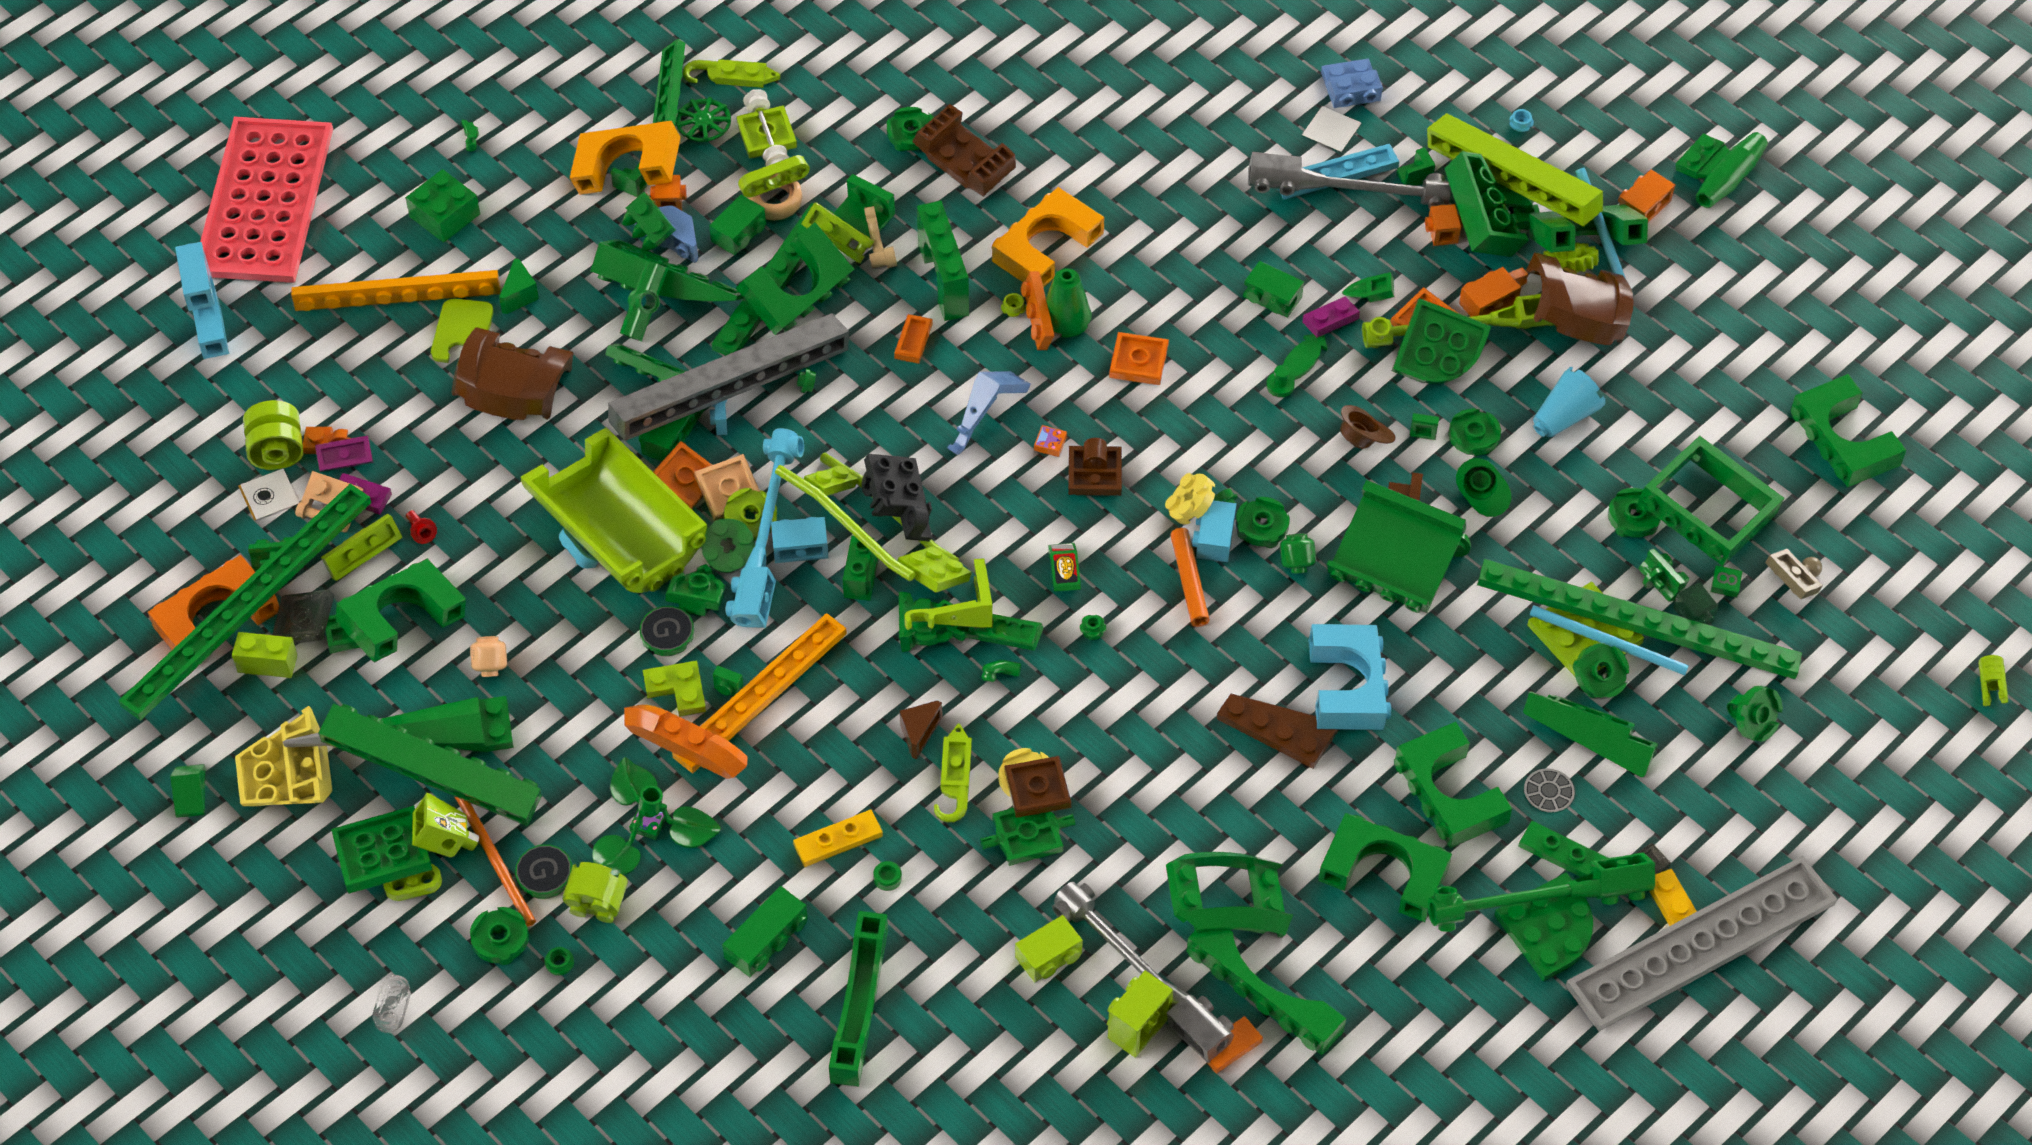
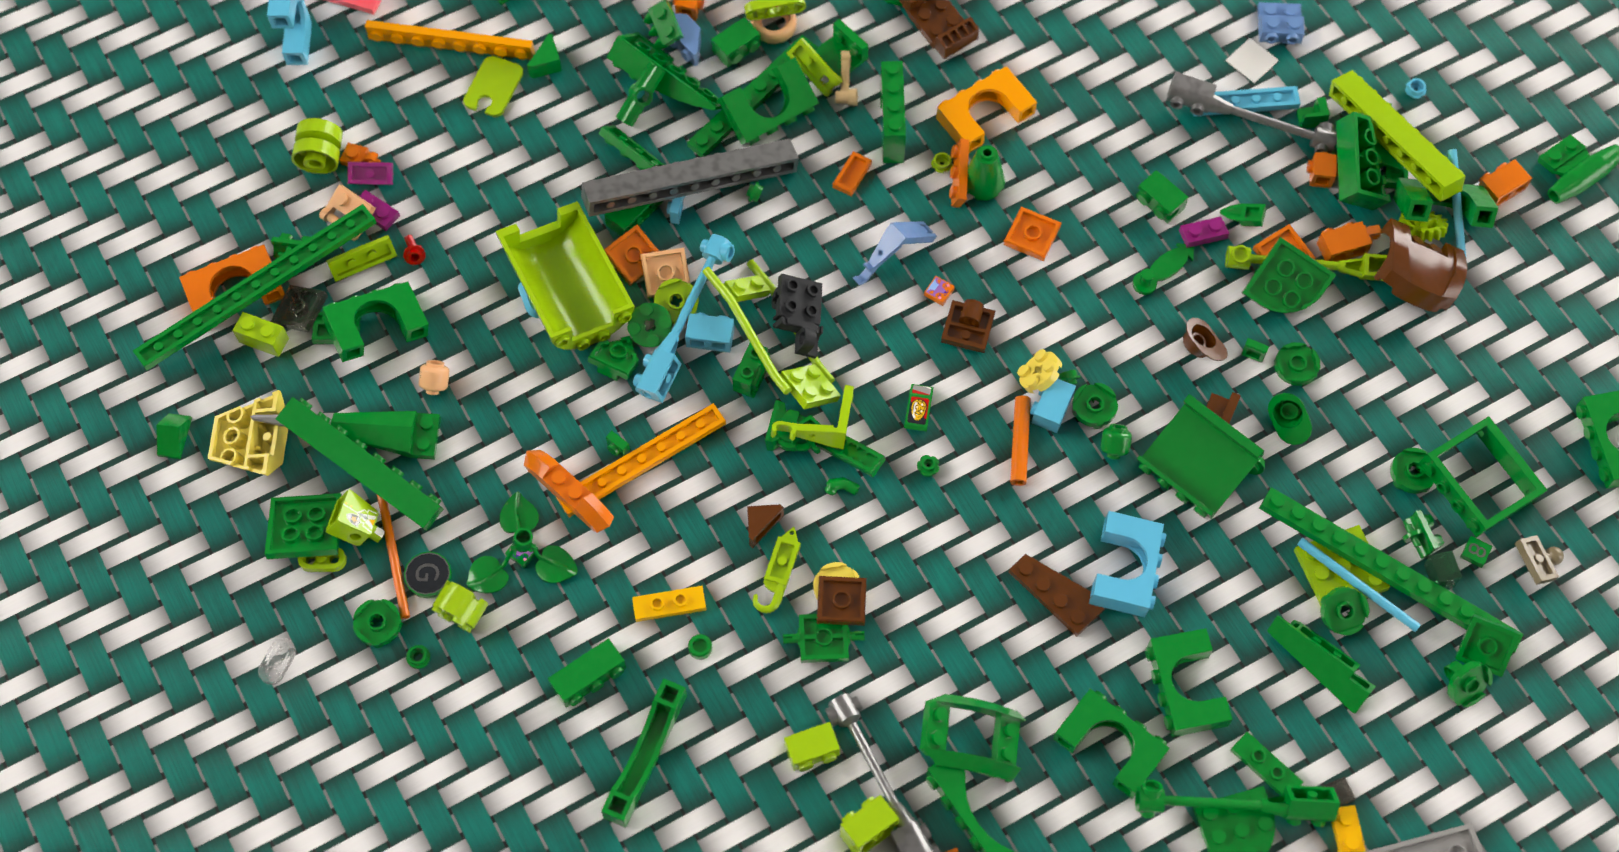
camera: 15 degrees right, 10 degrees up
white sticker [238,469,299,521] -> none
reddish brown piece [452,327,574,420] -> none
black tile [640,606,694,656] -> none
lime plate [643,661,706,717] -> none
sticker [1524,768,1575,812] -> none
medium azure cone [1533,367,1605,437] -> none
none -> green plate [1455,614,1521,677]

